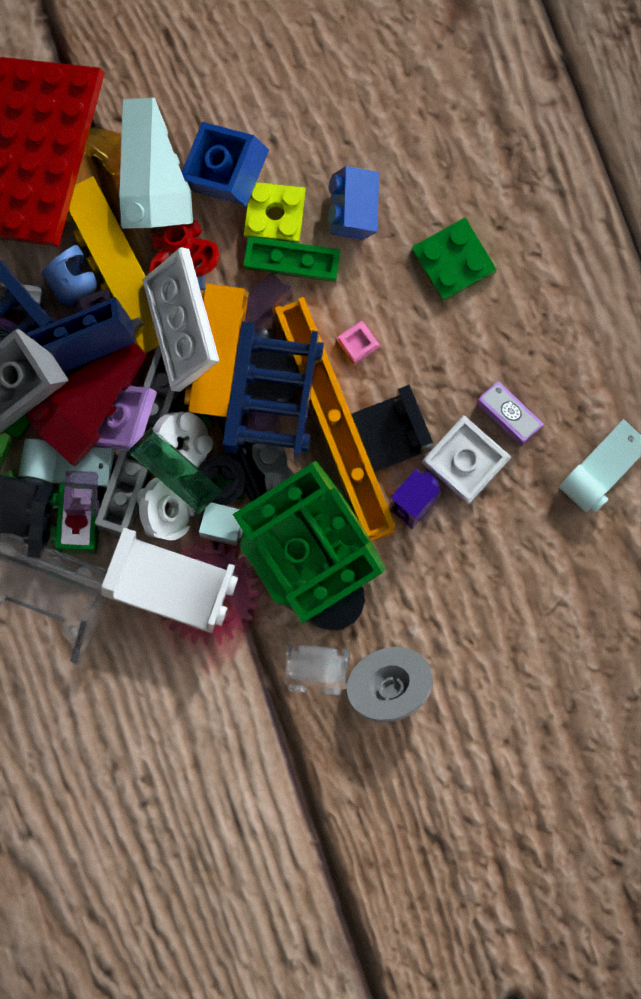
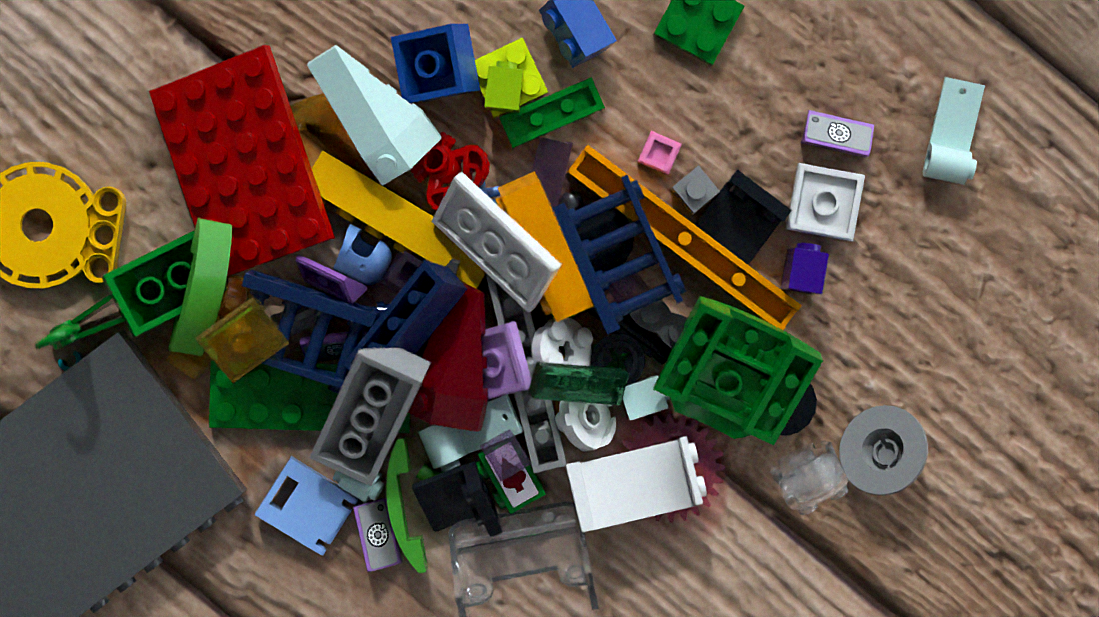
camera: 30 degrees left, 10 degrees up
none -> medium lavender slope [295,255,367,304]
none -> lime brick [485,61,523,113]
none -> light grey brick [670,165,720,215]

